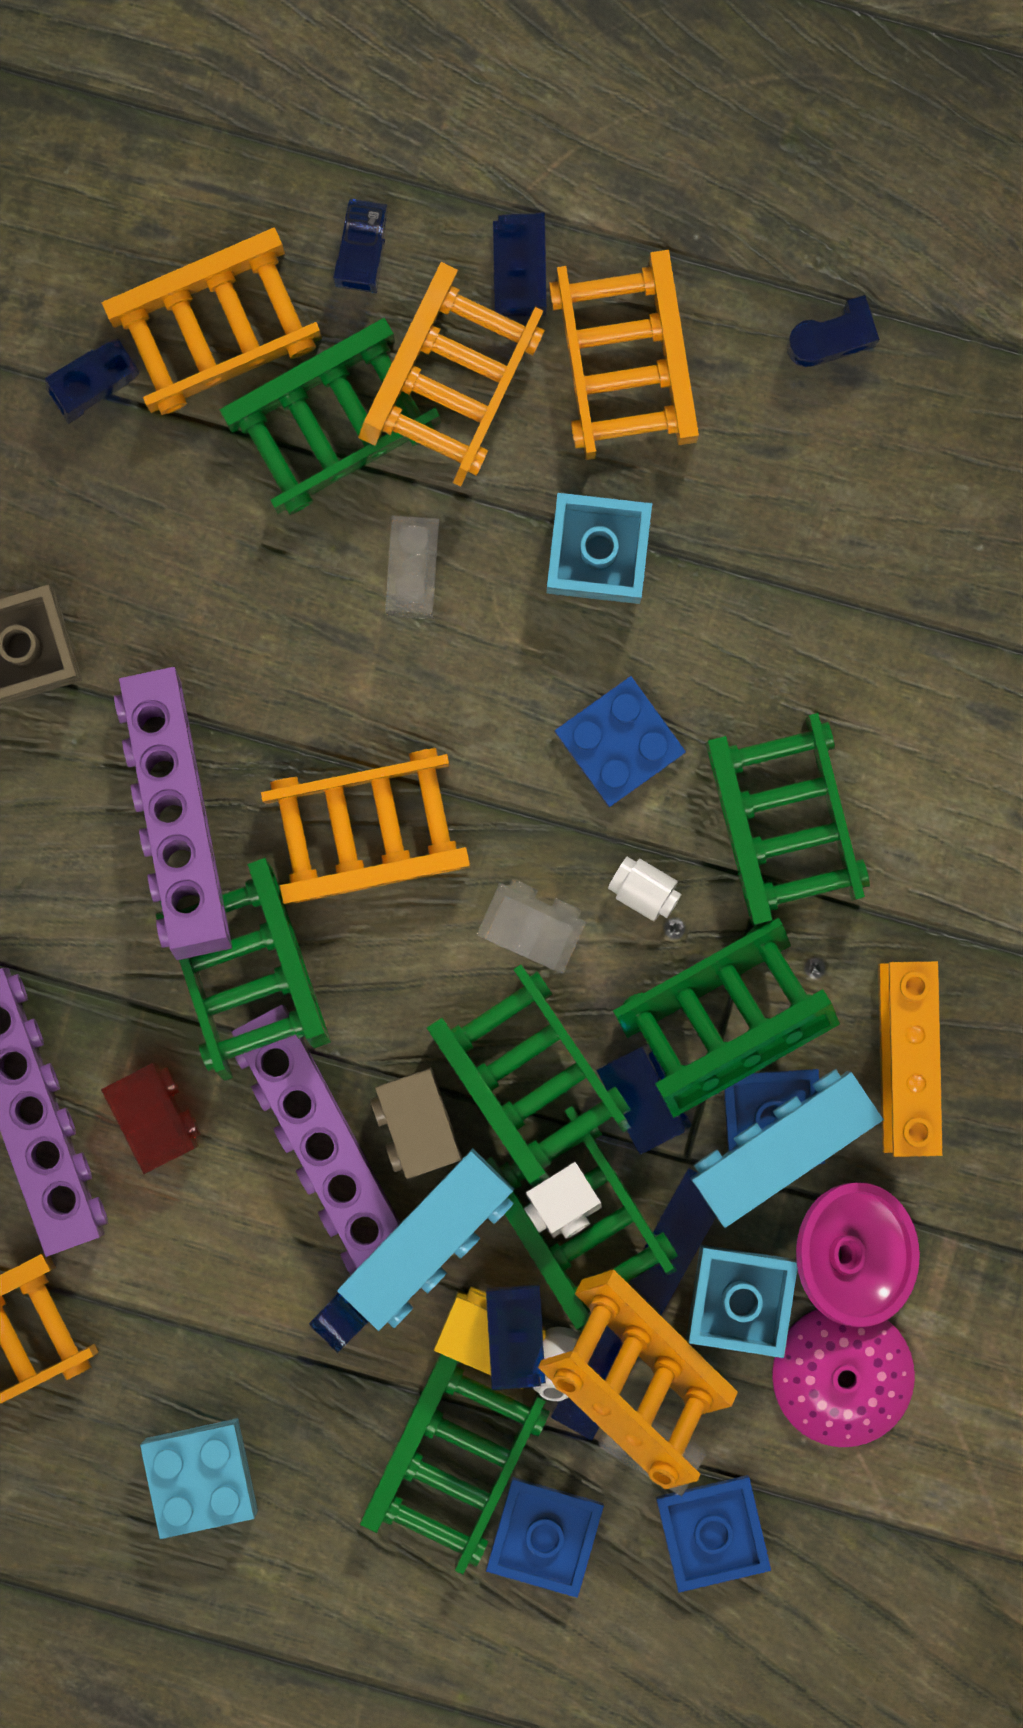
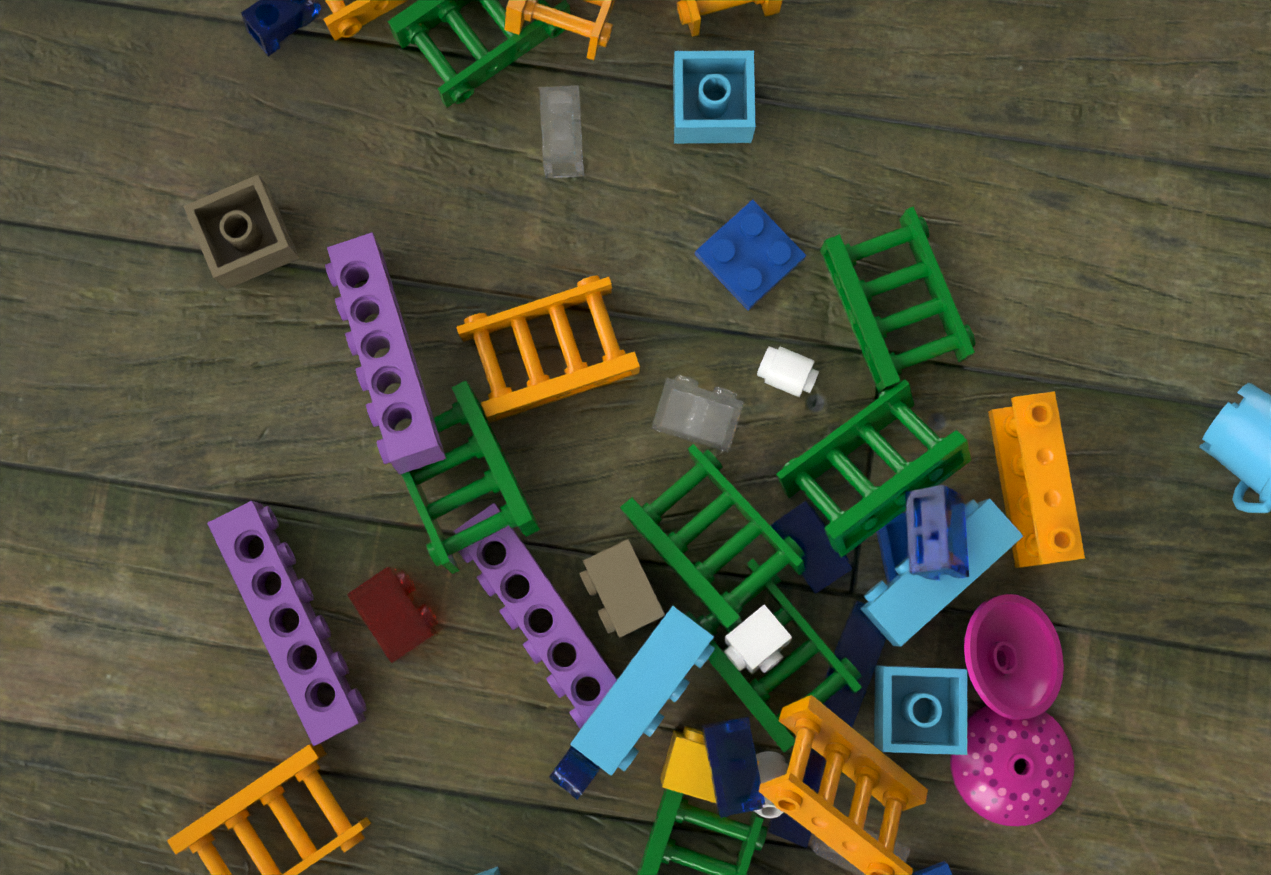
camera: 10 degrees left, 5 degrees down
none -> clear blue hinge [905,485,969,581]

